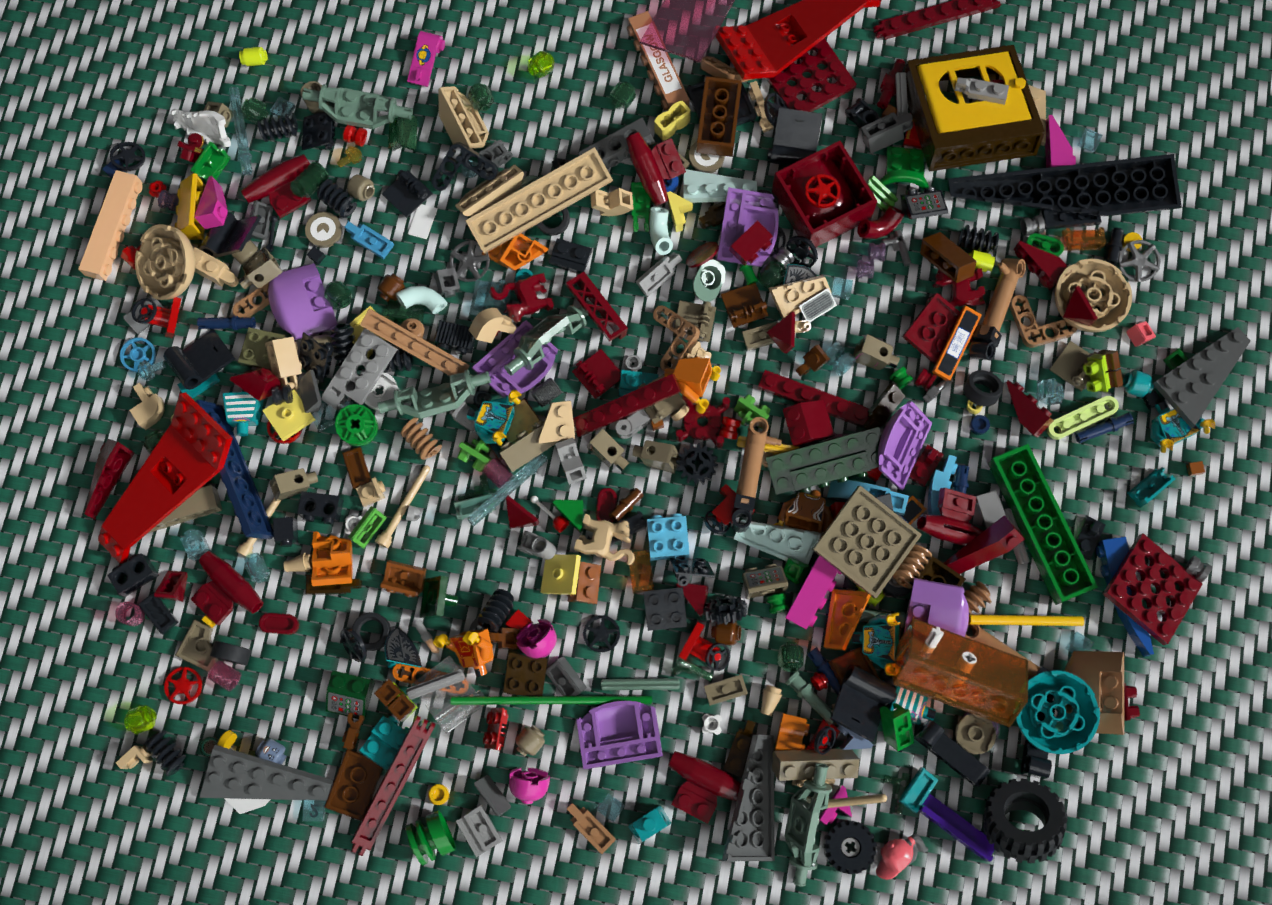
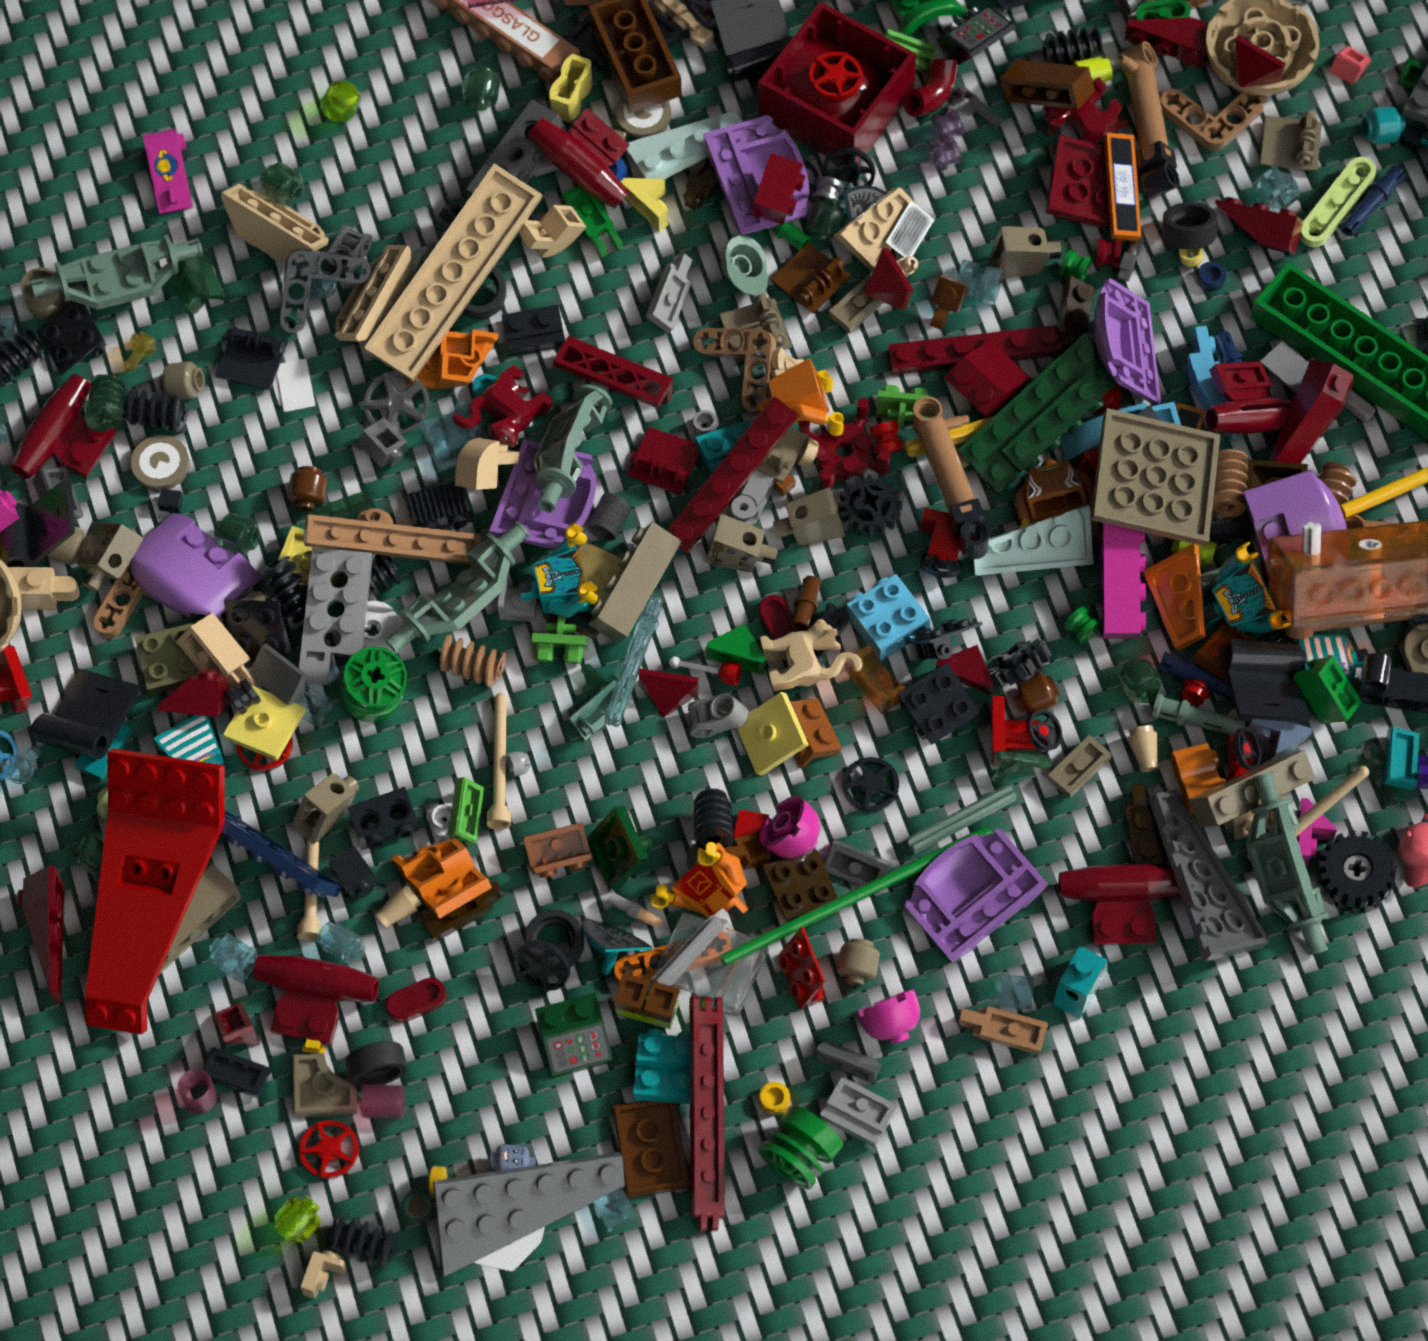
camera: 30 degrees left, 10 degrees down
black brick [107,553,159,597] -> none
tan brick [129,383,164,430] -> none
dark blue pin [197,316,256,330] -> none
black hinge [265,215,278,252] -> none
reddish brown tile [342,447,372,489] -> none
reddish brown plate [342,712,364,750] -> none
red wheel [343,125,367,147] -> none
dark azure hinge [345,221,394,260] -> none
tan bracket [356,477,386,507] -> none
light aqua cylinder [396,286,447,314] -> none
black plate [473,391,492,408] -> none
clear pink piece [482,458,514,489] -> none
tan wing [537,400,575,443] -> none
light grey brick [555,438,587,485] -> none
light aqua cylinder [649,207,673,255] -> none
piece [686,242,719,268] -> none
white plate [702,714,722,735] -> none
slope [742,564,788,599] -> none
green slope [783,557,811,584] -> none
clear light blue tile [832,277,853,300] -> none
dark red hinge [909,444,944,487] -> none
lime hips [1083,349,1123,392] -> none

